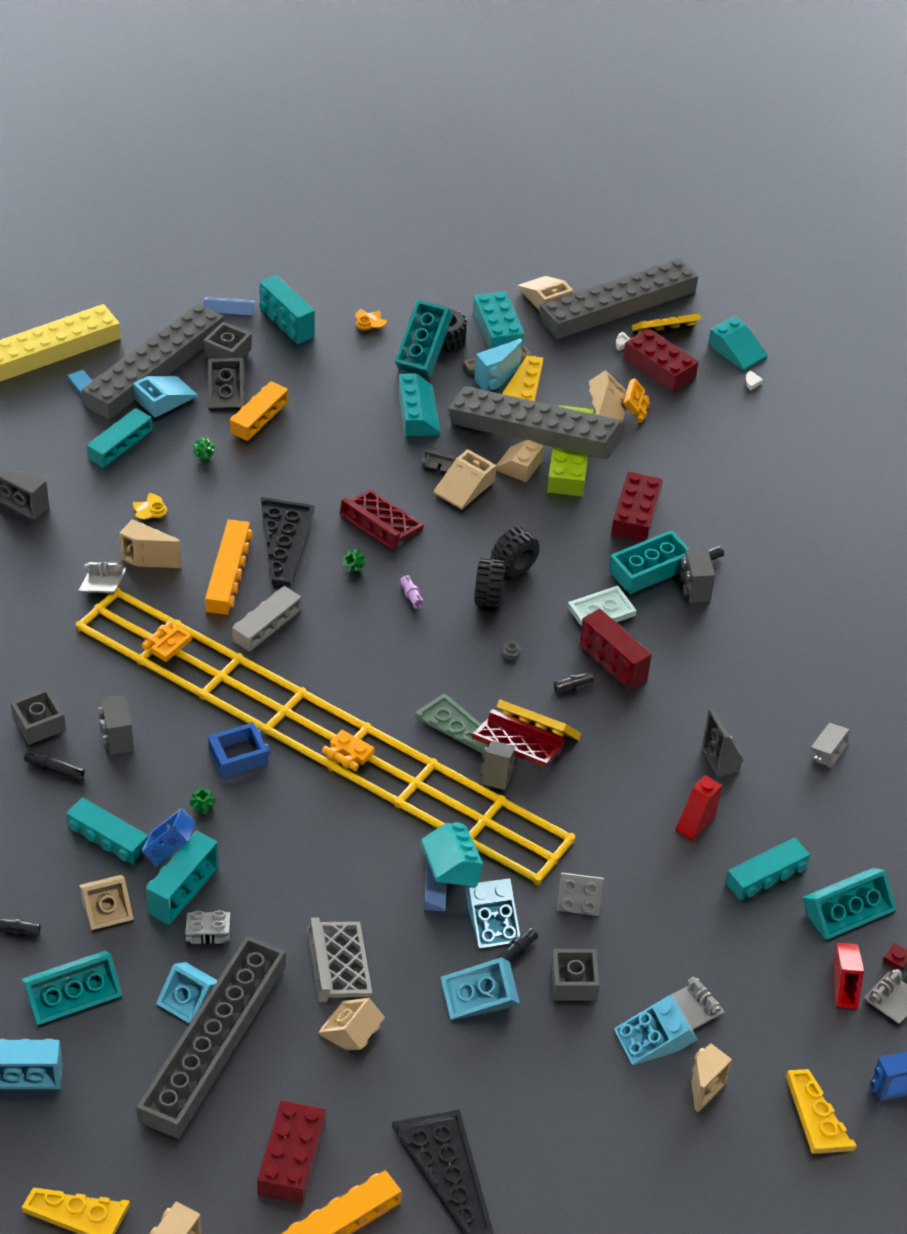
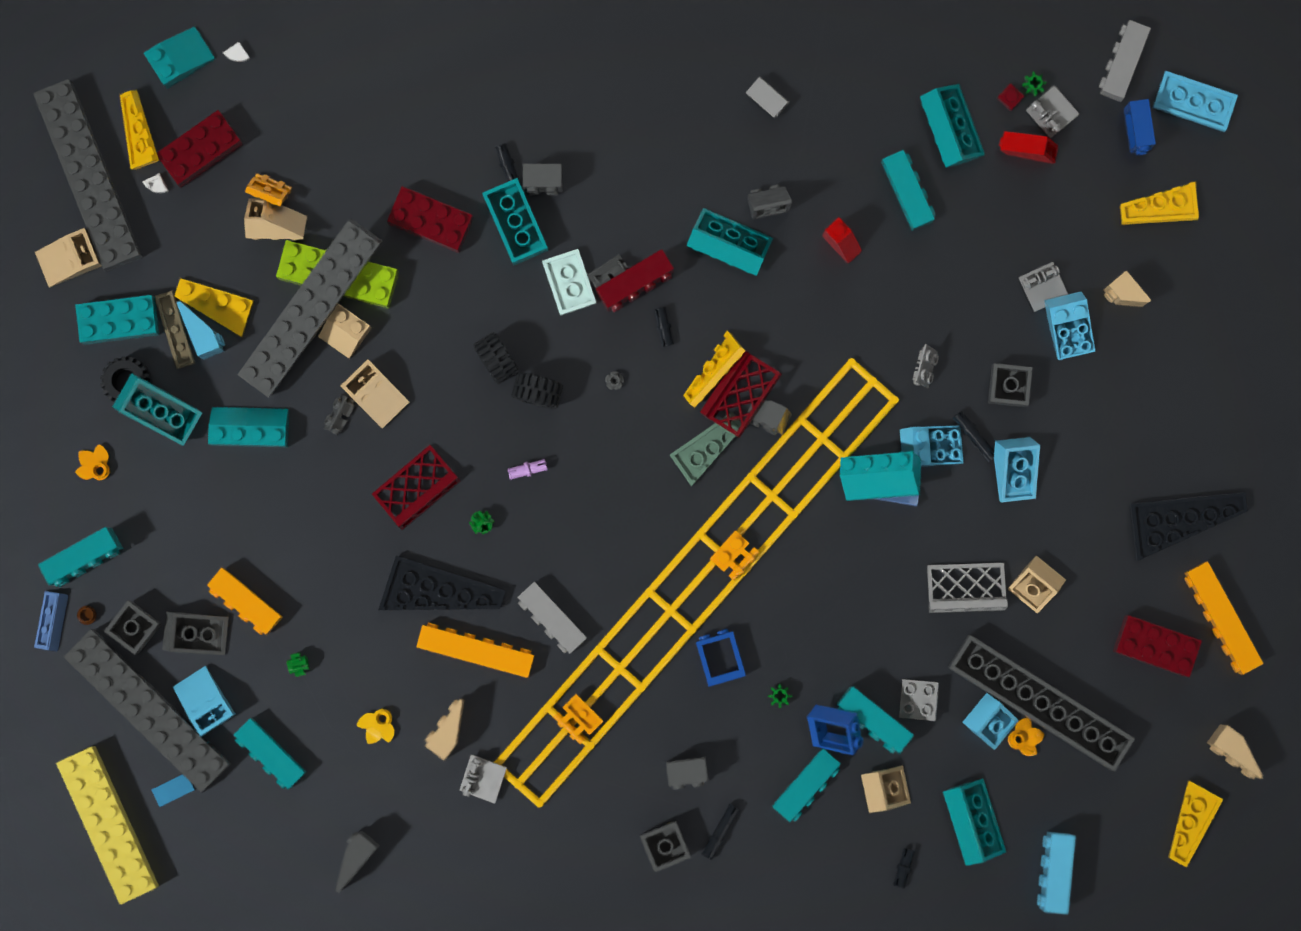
camera: 80 degrees left, 40 degrees up
none -> reddish brown plate [77,606,97,625]
none -> teal slope [686,208,773,276]
none -> light orange plate [1008,718,1045,756]

